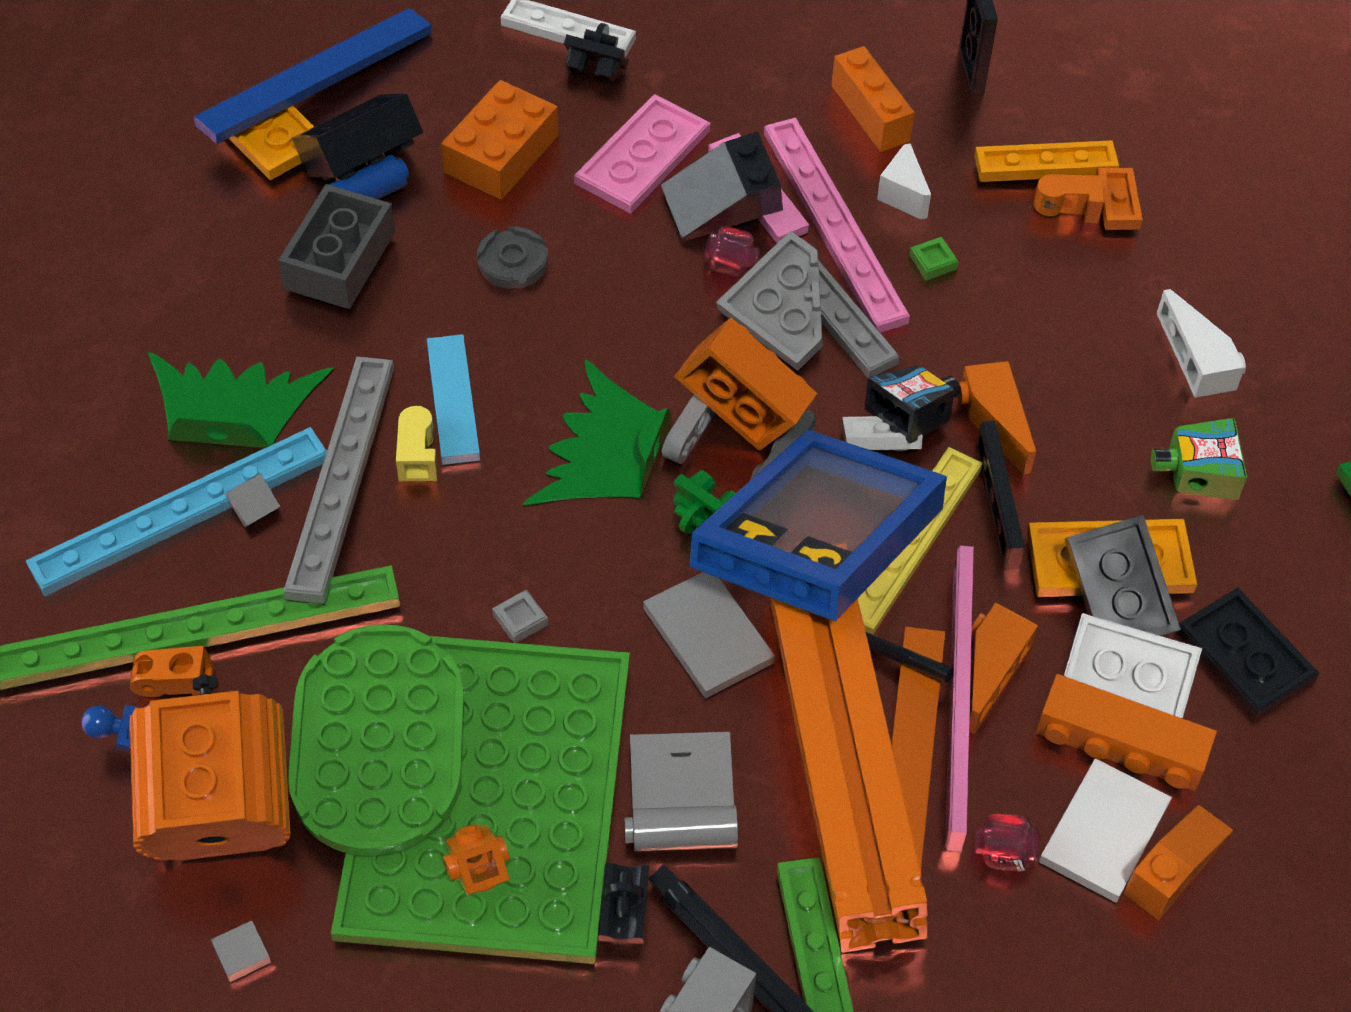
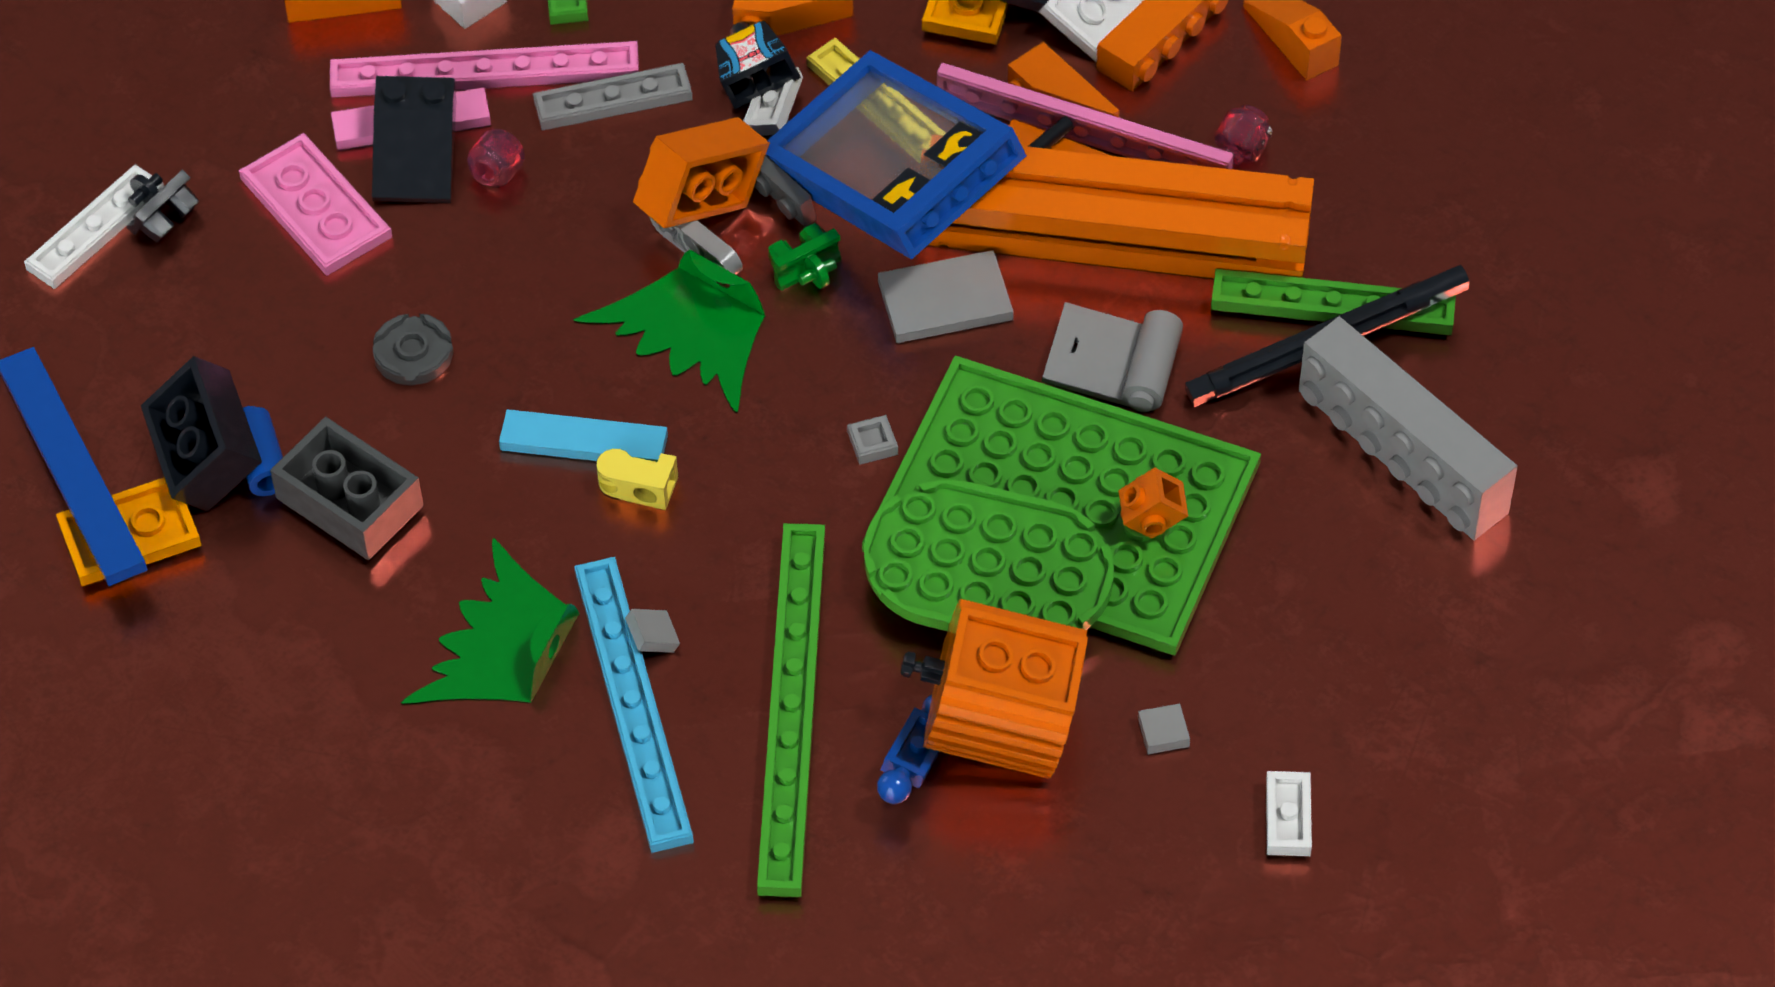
camera: 70 degrees left, 0 degrees up
orange leg [130,646,215,697] -> none
light grey tile [283,357,394,604] -> none
orange brick [441,80,559,200] -> none
black hips [599,863,649,946] -> none
light grey plate [716,231,823,371] -> none
black tile [976,421,1025,570] -> none
white tile [1039,758,1172,903] -> none

